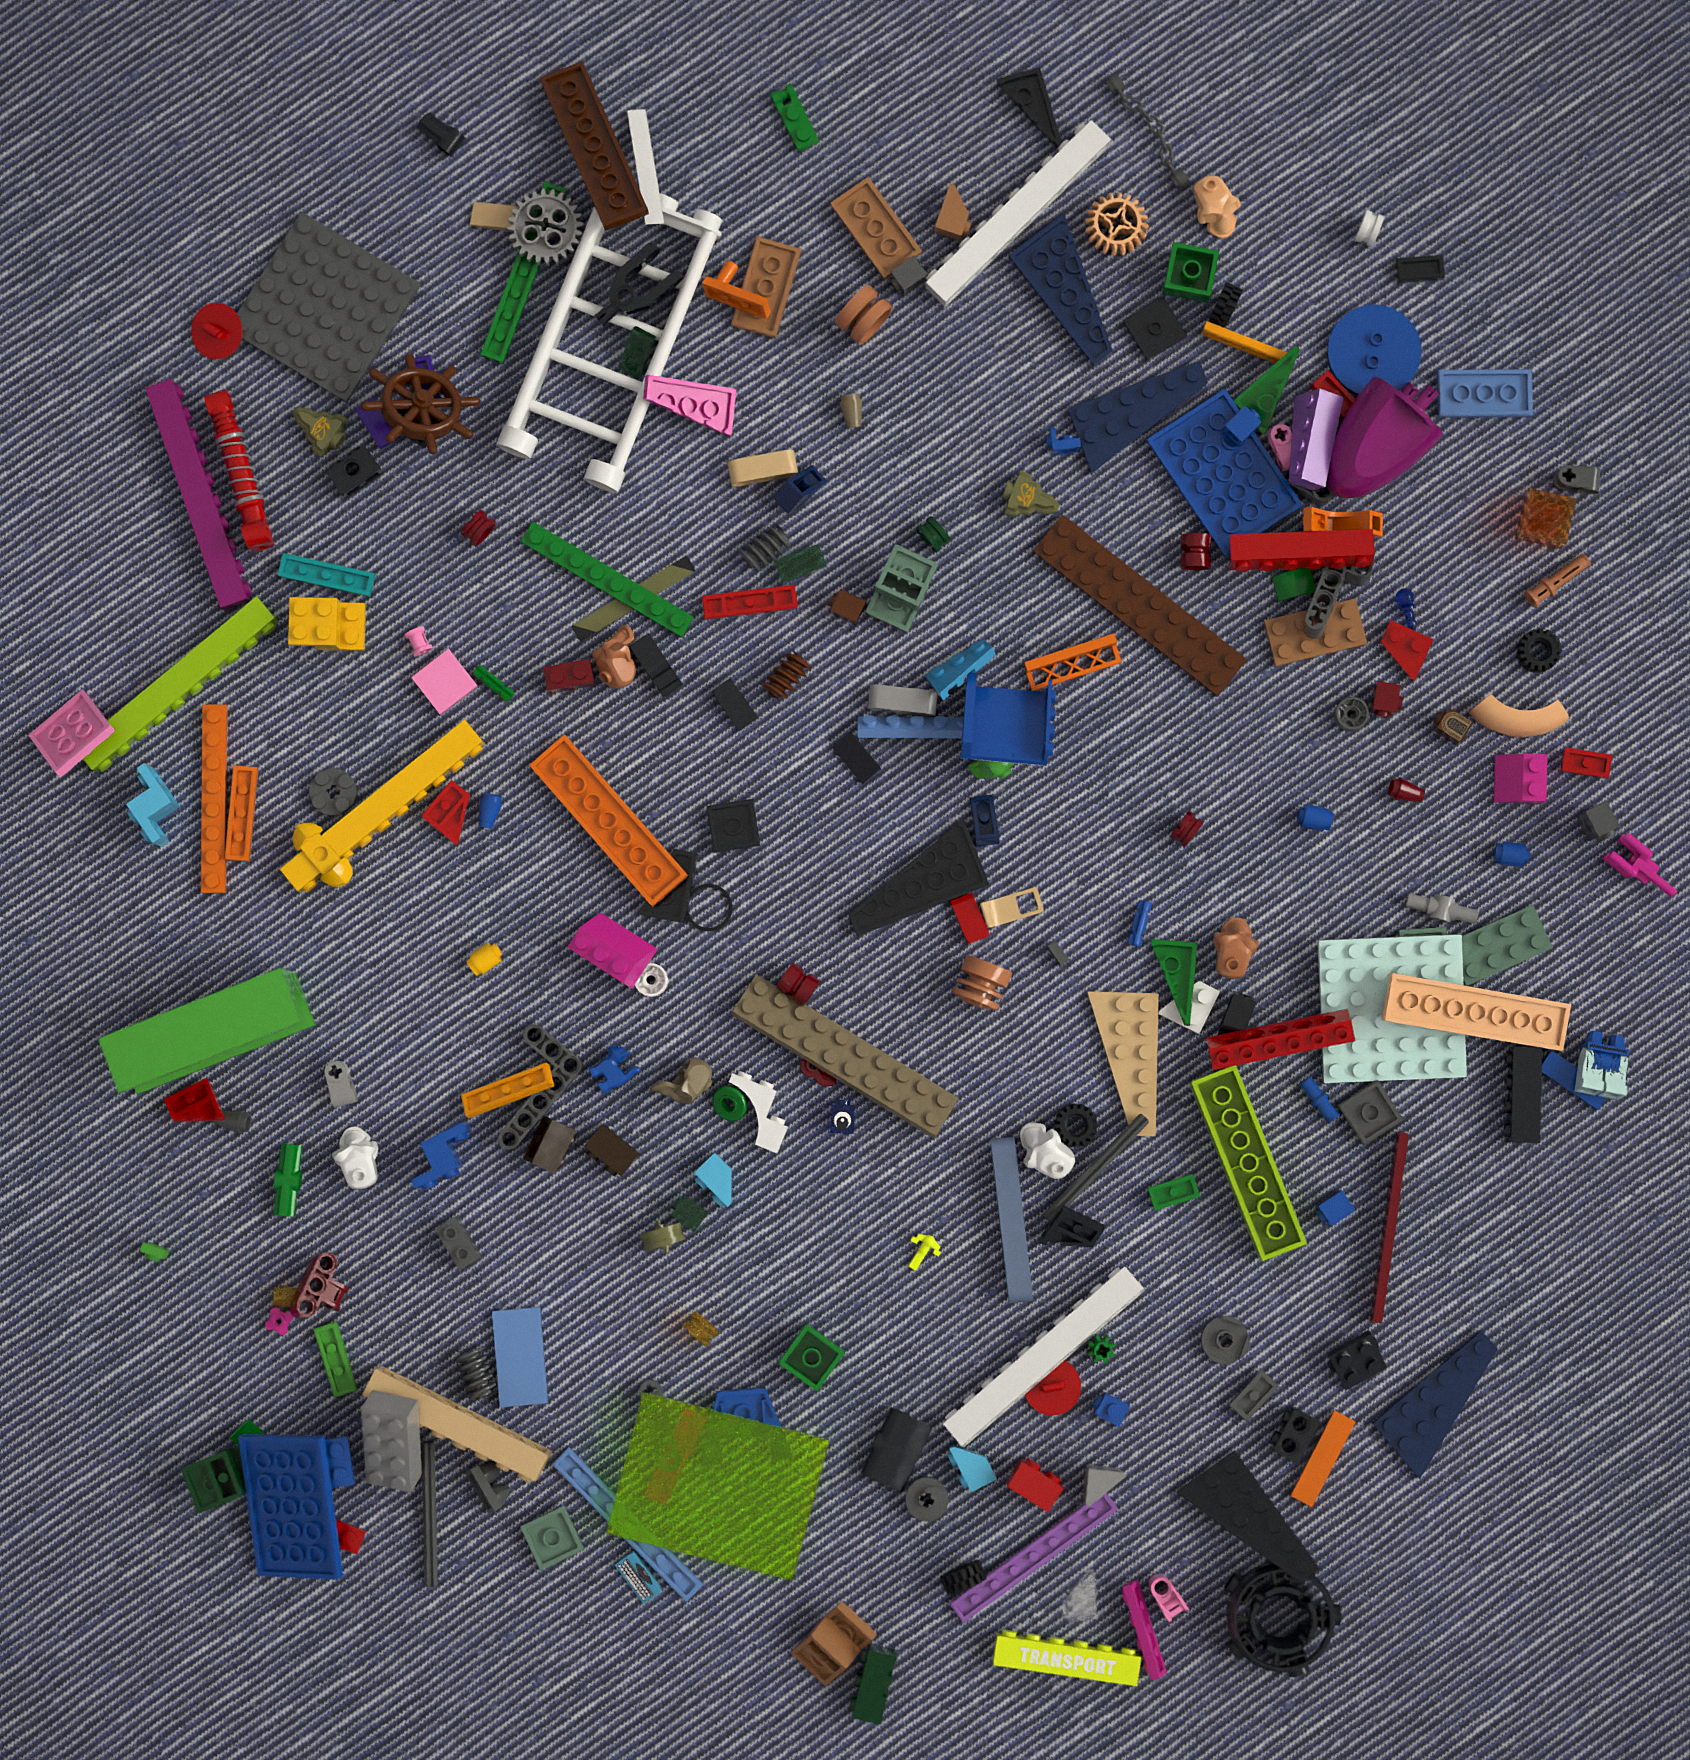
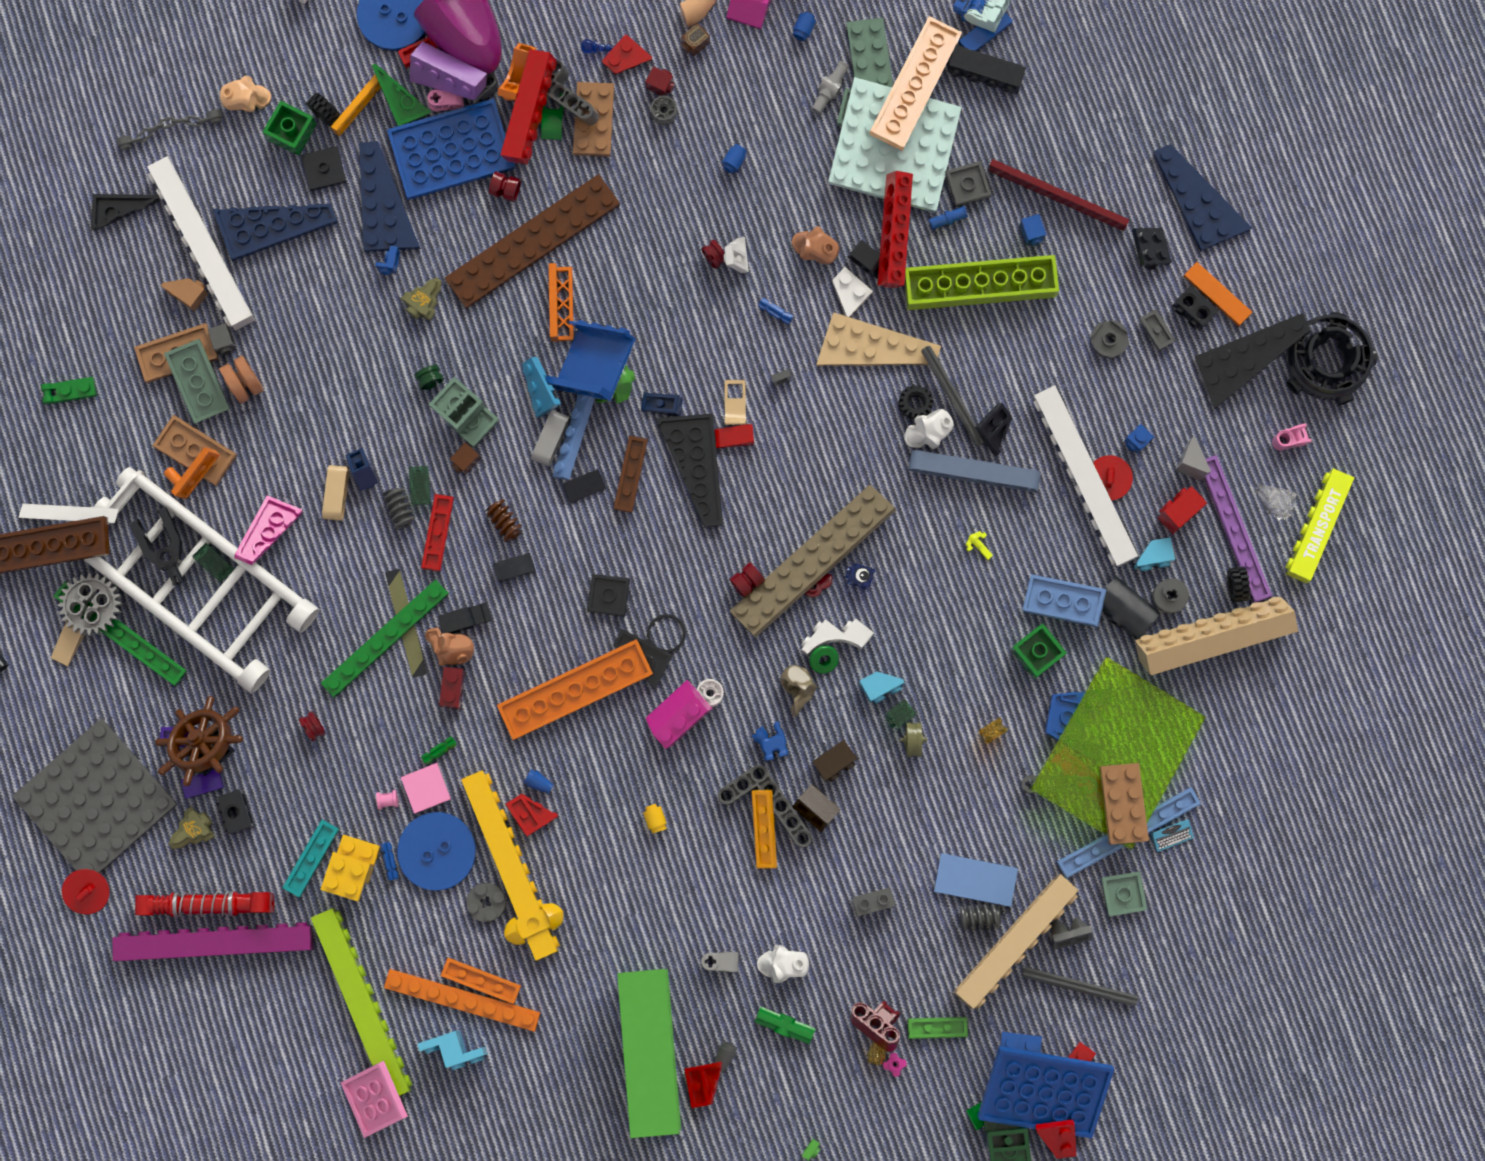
camera: 75 degrees left, 5 degrees down
light grey brick [361,1390,422,1493] -> none
blue bracket [411,1122,472,1191] -> none
medium nougat bracket [790,1601,877,1686] -> none
dark tan cone [839,393,862,428] -> none
dark green wedge [848,1643,898,1725] -> none
nougat wheel [952,955,1012,1011] -> none
light nougat gear [1085,192,1148,256] -> none
green gear [1086,1333,1116,1364] -> none
dark pink plate [1122,1579,1167,1681] -> none
green plate [1147,1174,1200,1211] -> none
green wing [1151,939,1197,1026] -> none
blue brick [1223,406,1262,447] -> none
dark red cone [1387,777,1425,803] -> none
none -> sand green plate [164,339,230,424]
none -> blue axle [380,842,398,881]
none -> blue plate [397,812,476,891]
none -> reddish brown plate [613,435,648,513]
none -> white wing [724,237,749,273]
none -> medium blue tile [1022,574,1107,627]
none -> red wing [1035,1119,1077,1159]
none -> medium nougat plate [1099,763,1149,845]
none -> tan brick [1135,597,1298,675]

